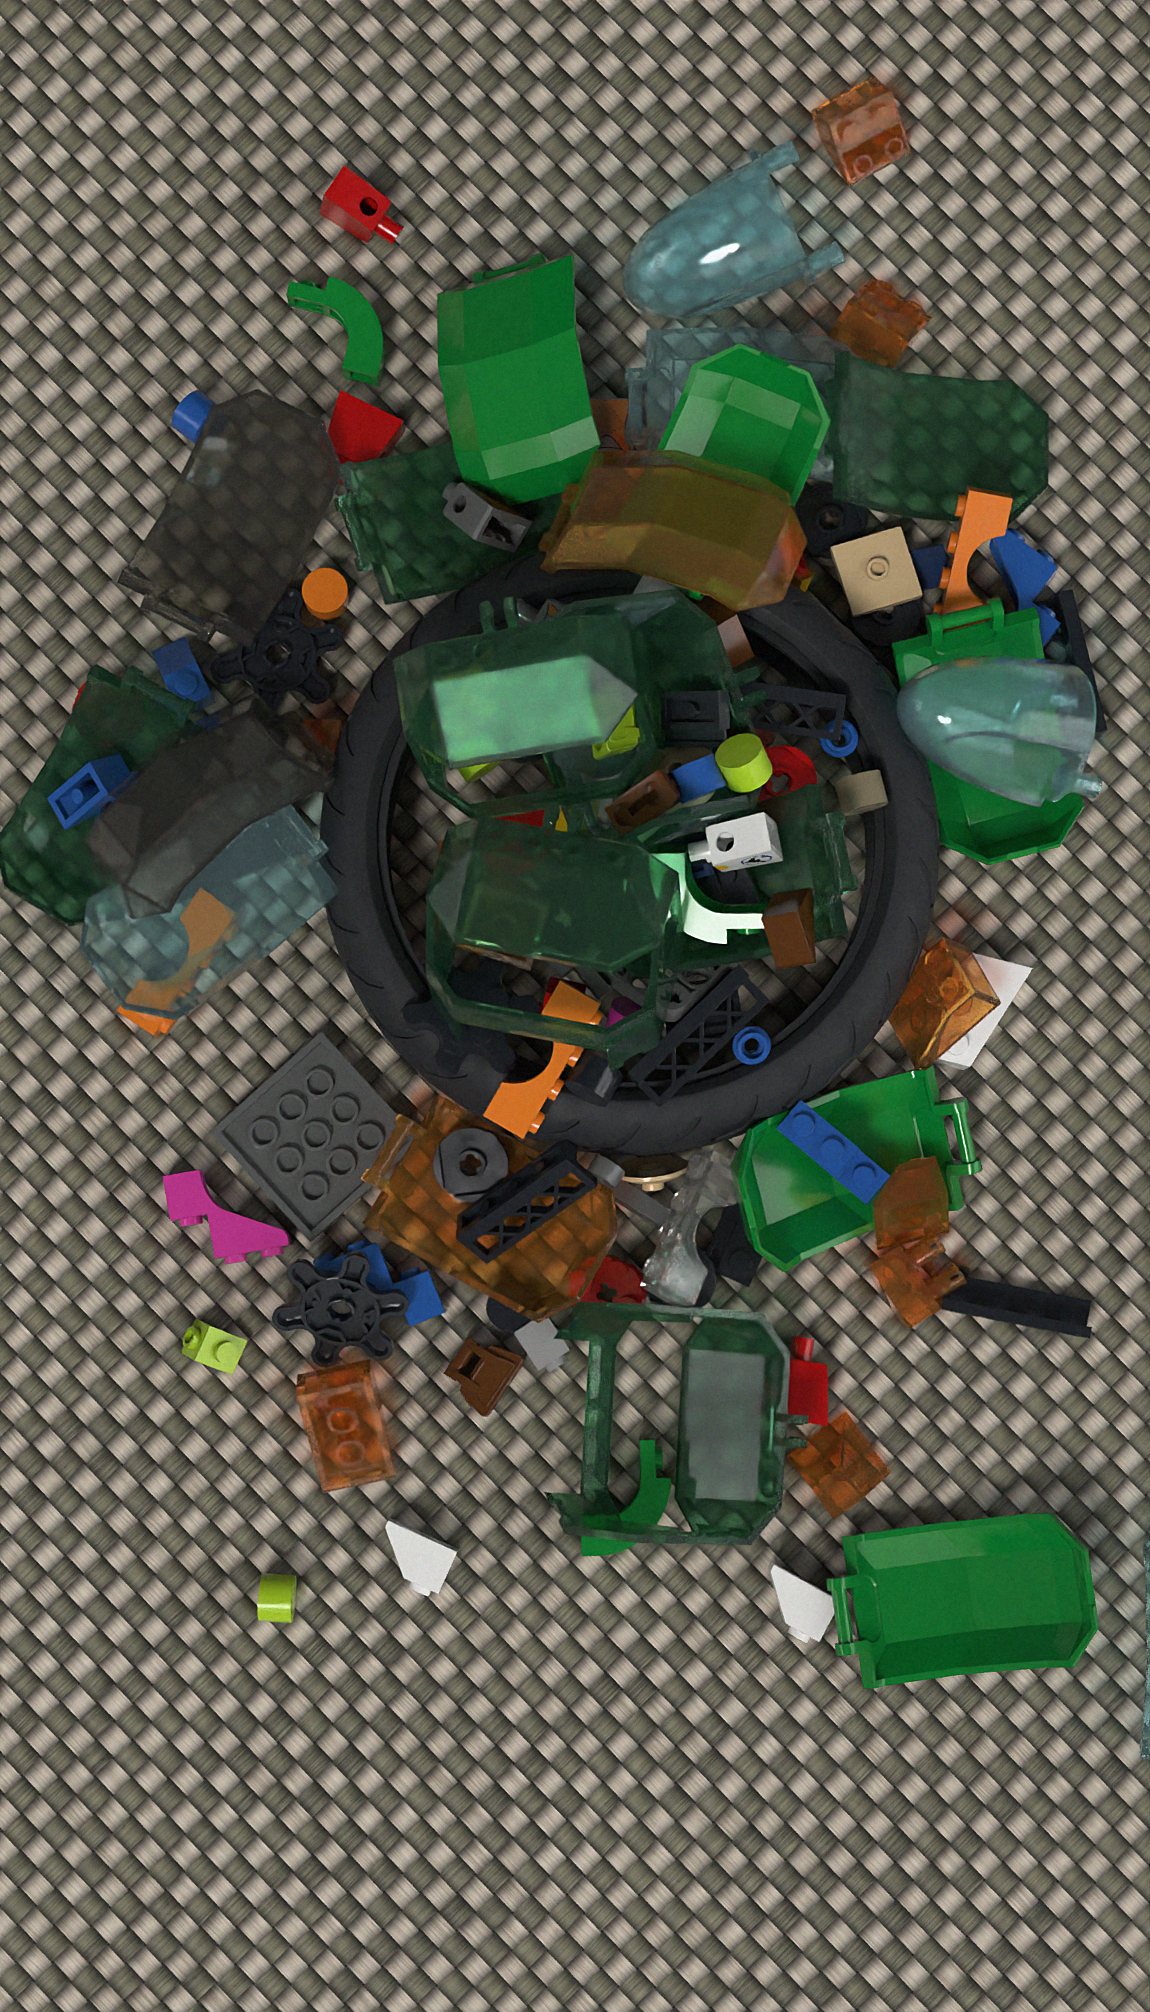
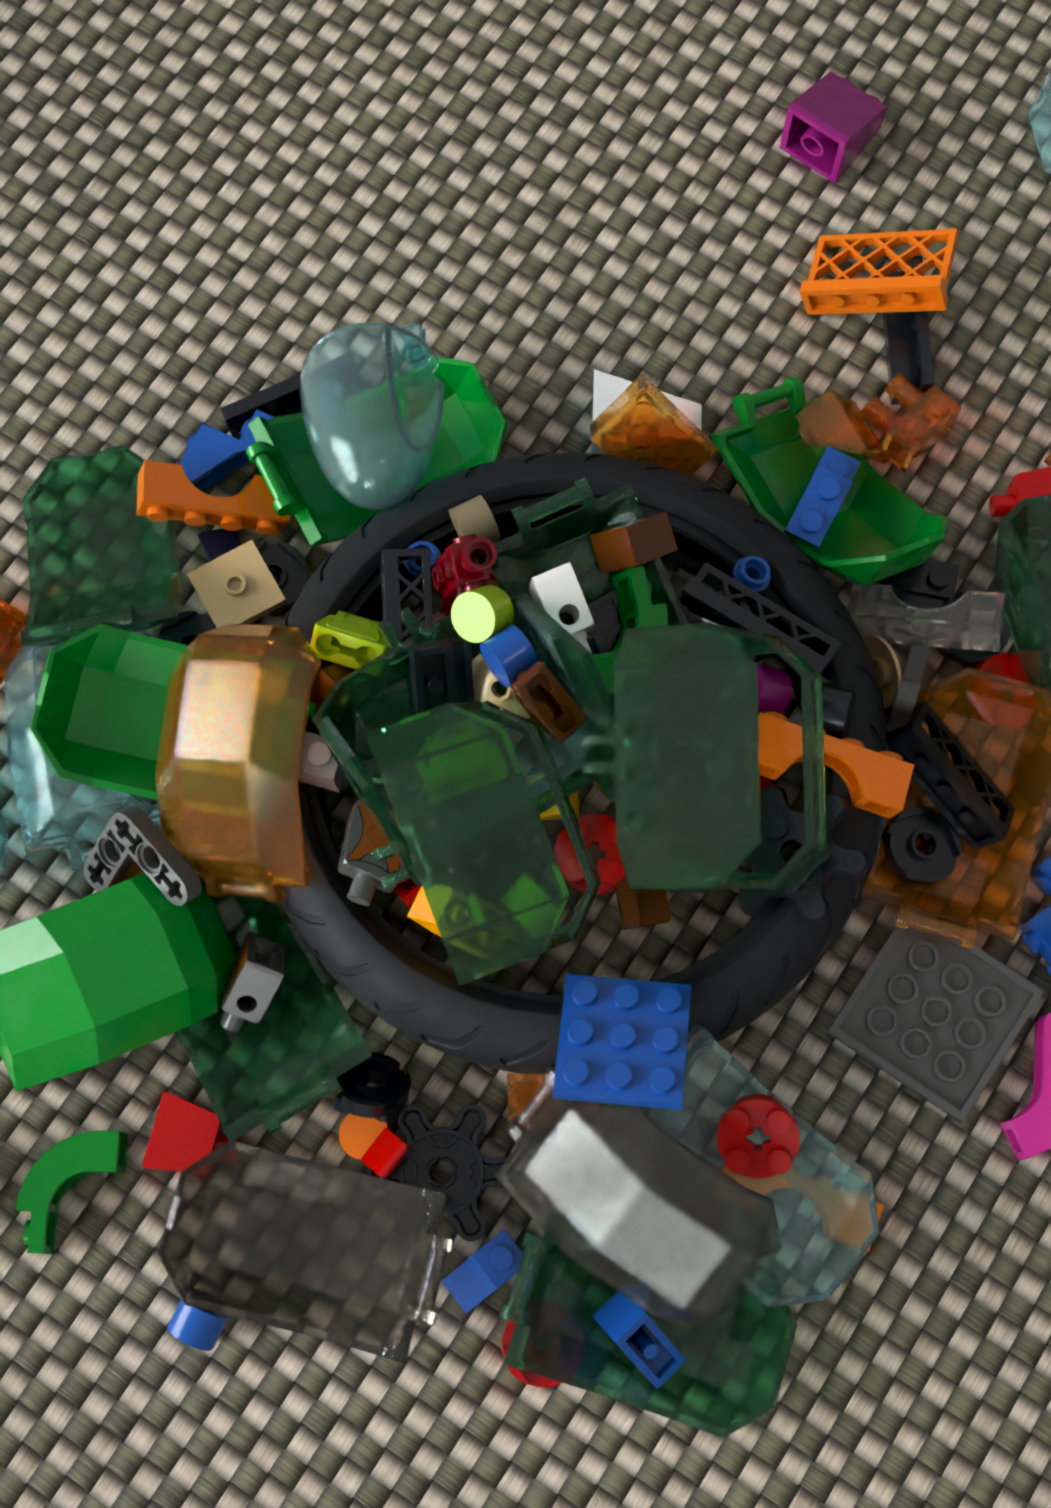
camera: 95 degrees left, 10 degrees down
none -> dark grey beam [84,806,202,906]
none -> lime piece [308,610,389,676]
none -> black plate [330,1052,411,1122]
none -> red slope [360,1127,410,1179]
none -> dark red brick [432,534,497,601]
none -> blue plate [553,974,691,1110]
none -> red plate [717,1094,800,1178]
none -> orange fence [799,228,959,315]

